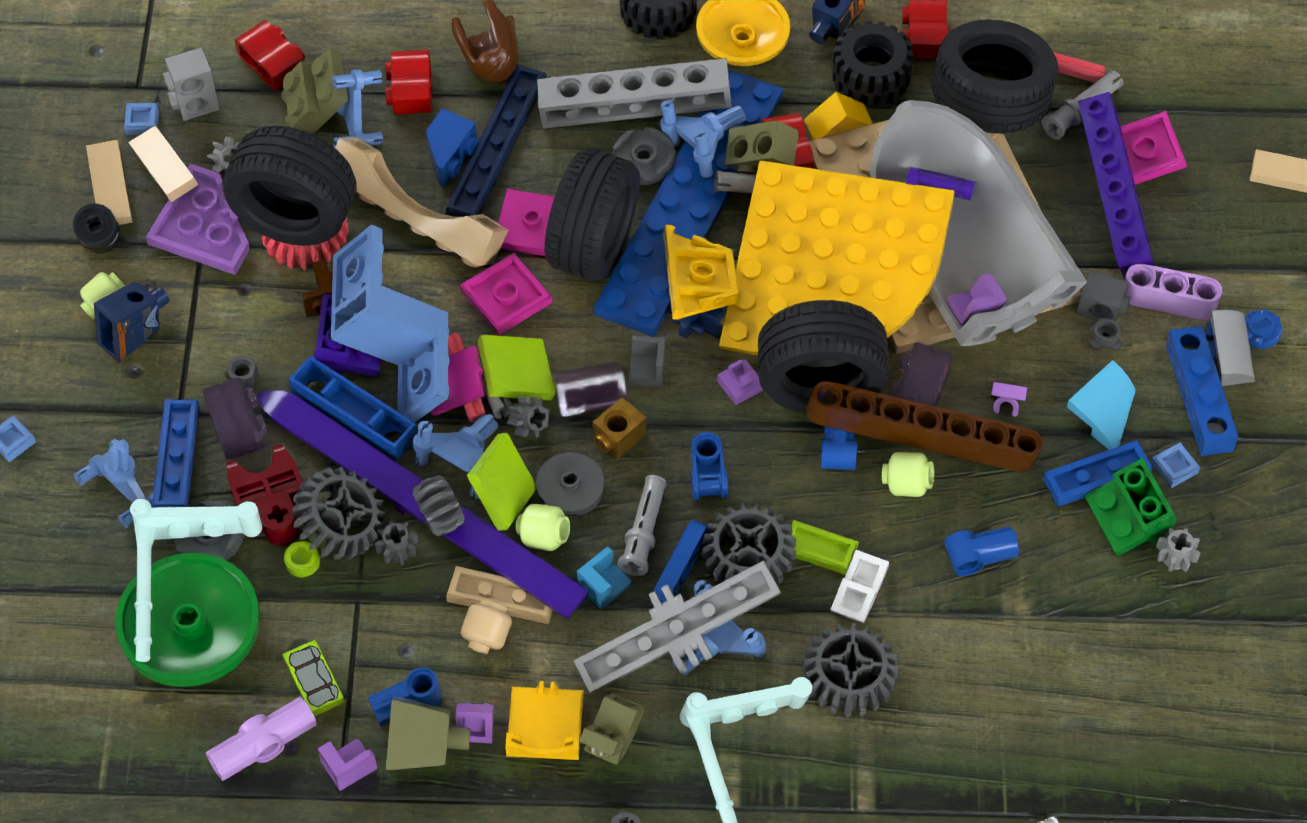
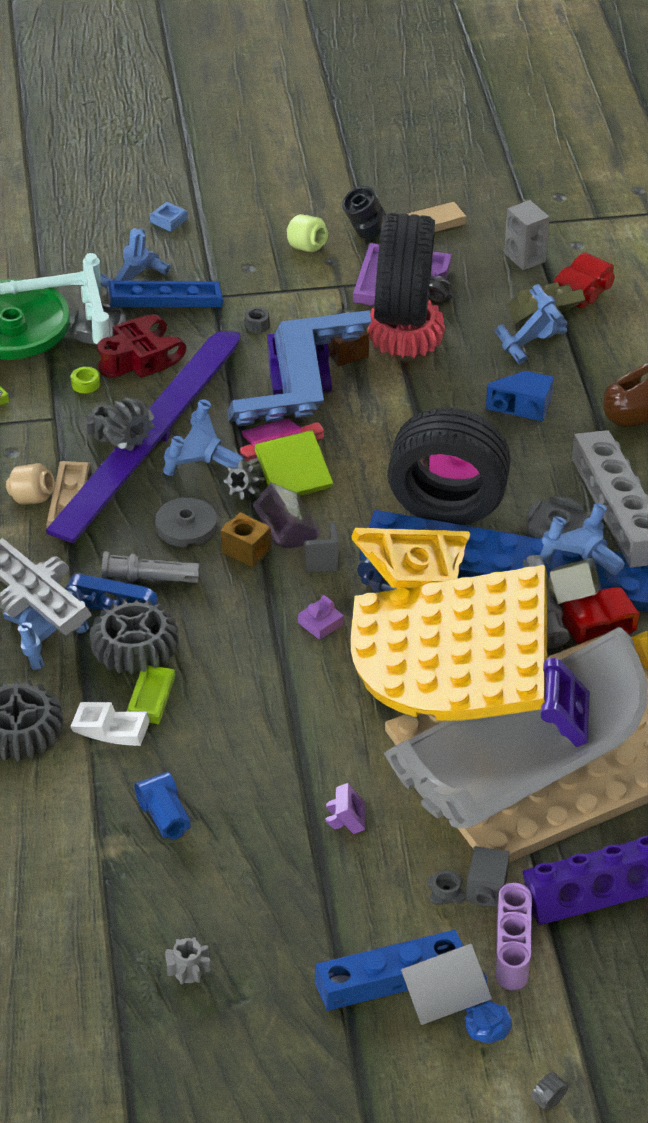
camera: 80 degrees right, 15 degrees down
dark blue torso [94,282,170,363] -> none
medium blue tile [124,103,160,135] -> none
tile [128,125,198,202] -> none
clear purple brick [202,377,268,460] -> none
light grey gear [207,136,240,174] -> none
blue piece [289,356,418,461] -> none
dark grey gear [291,467,386,561] -> none
tan arch [335,137,509,268] -> none
red brick [385,49,432,115] -> none
dark blue tile [445,64,547,217] -> none
dark pink plate [460,253,552,336] -> none
lime tile [467,433,537,531] -> none
yellowish green head [516,504,570,551] -> none
dark azure panel [577,547,631,610] -> none
blue piece [691,432,728,501] -> none
black tyre [758,300,889,413] -> none
reddish brown beam [806,381,1043,472] -> none
blue piece [821,426,857,470] -> none
yellowish green head [882,452,934,497] -> none
clear purple brick [889,342,953,407] -> none
medium lavender panel [947,274,1007,325] -> none
blue plate [1043,440,1153,507] -> none
medium azure slope [1067,360,1136,450] -> none
green brick [1084,458,1176,556] -> none
medium blue tile [1151,442,1200,488] -> none

